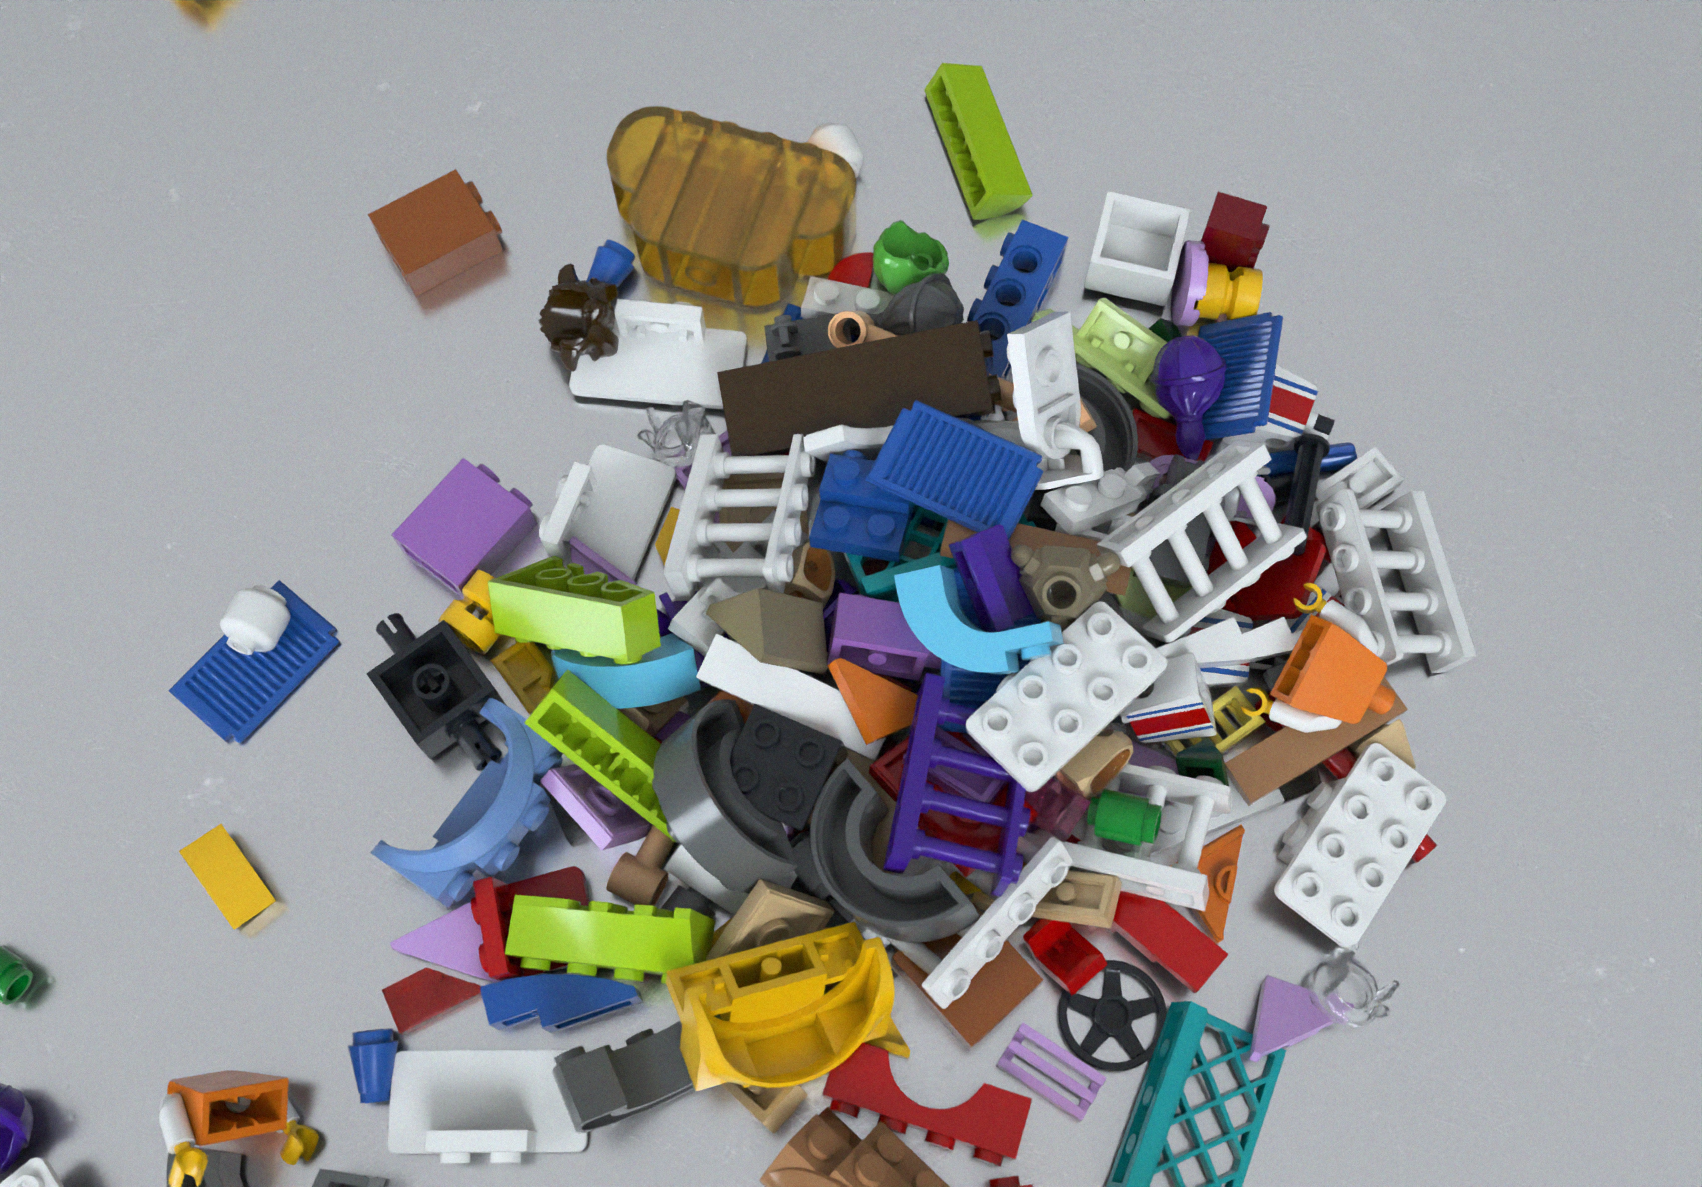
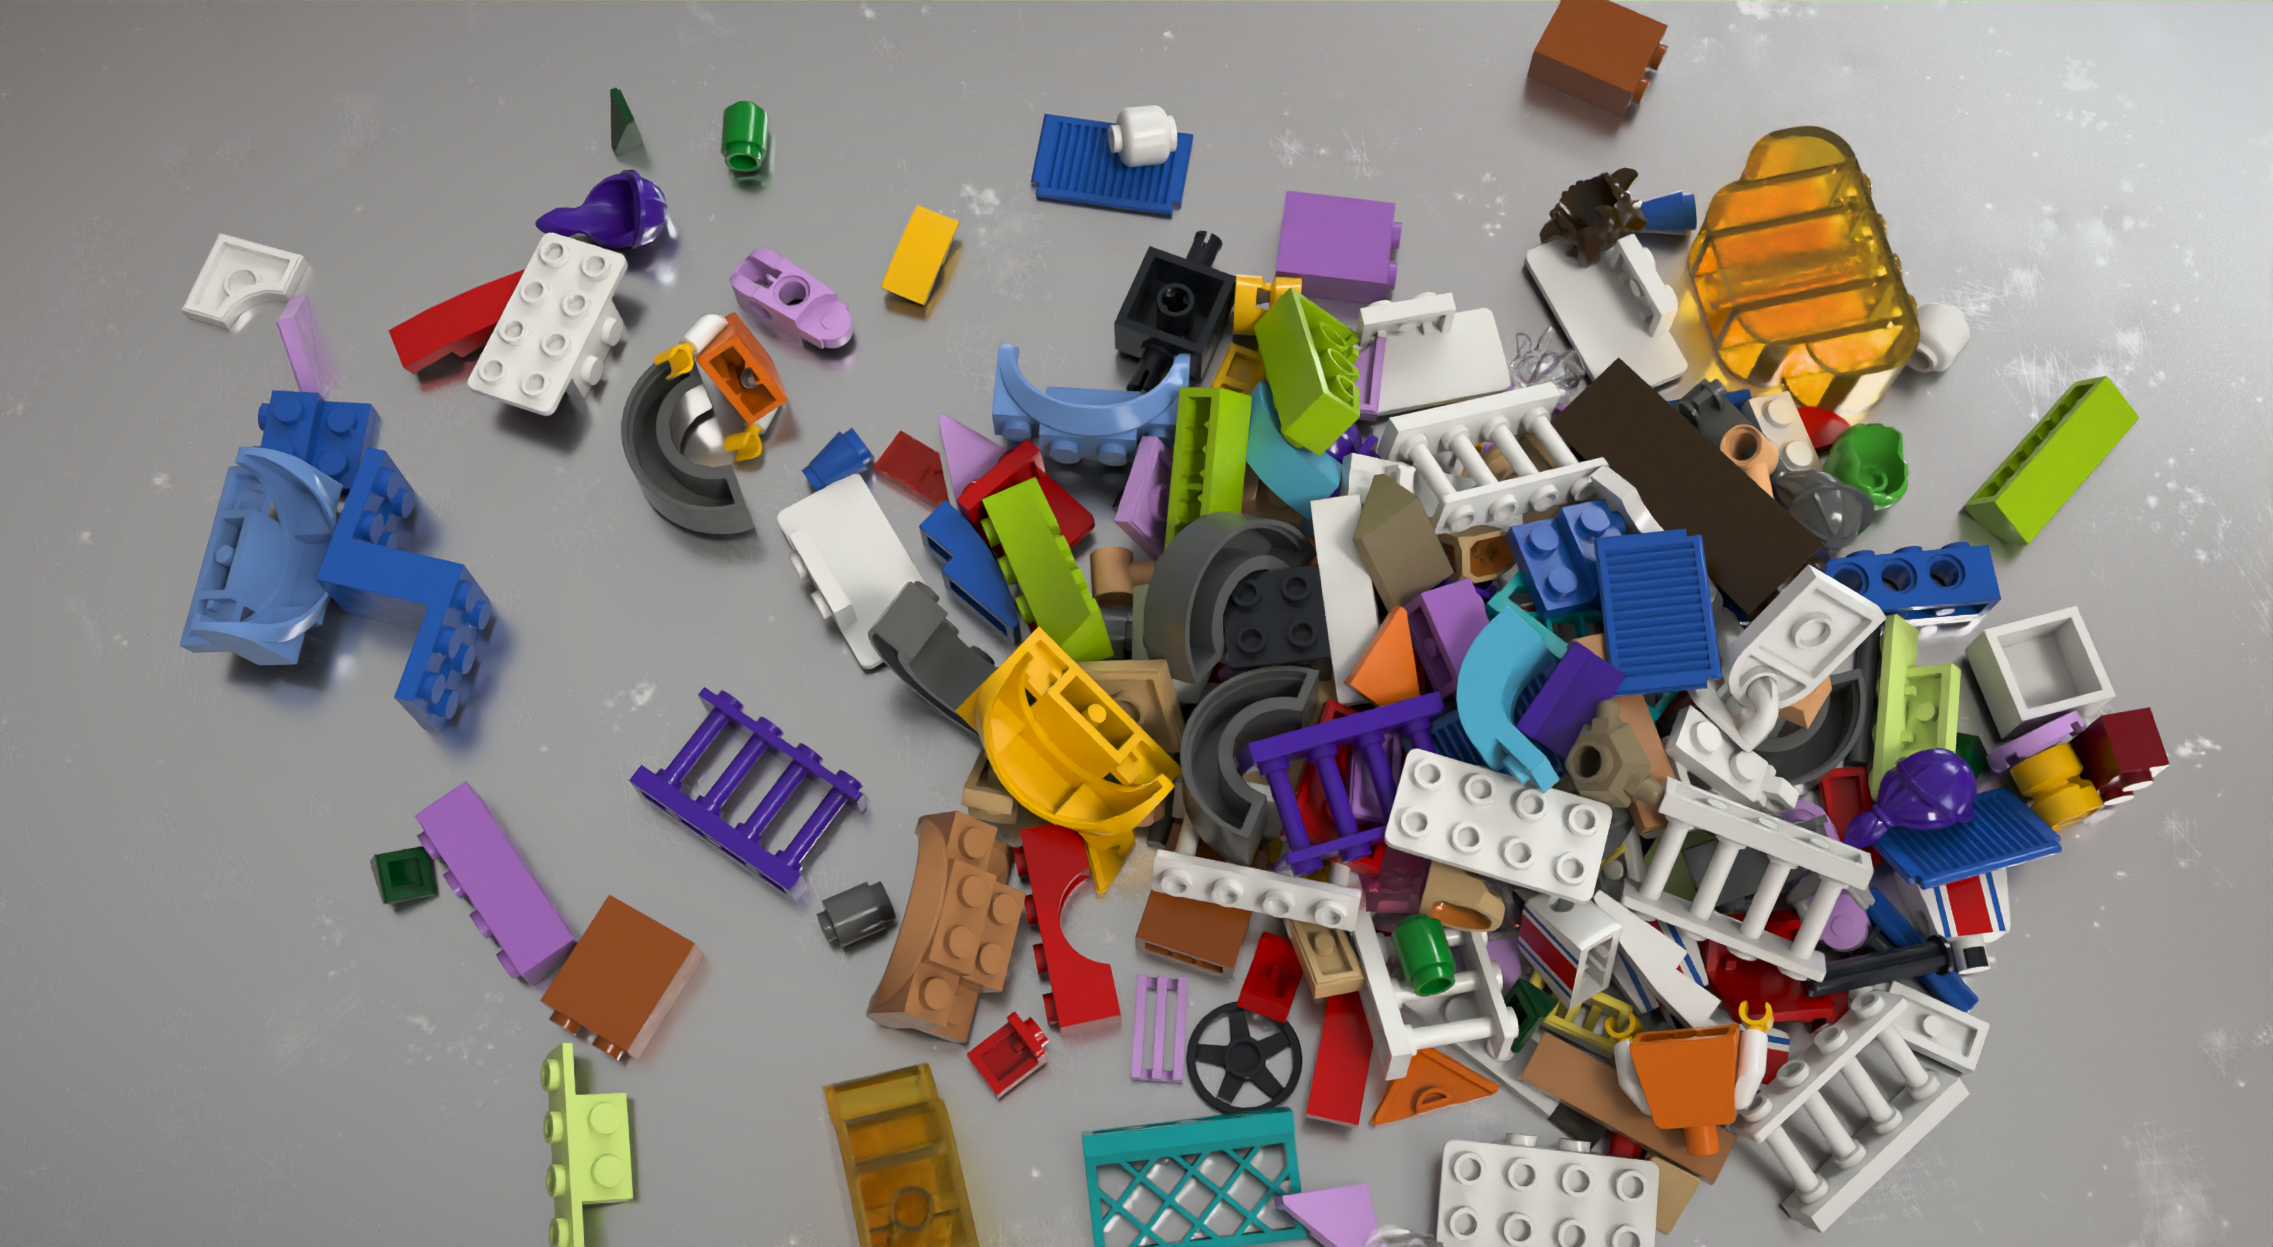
camera: 60 degrees right, 0 degrees up
none -> lavender piece [730,248,853,349]

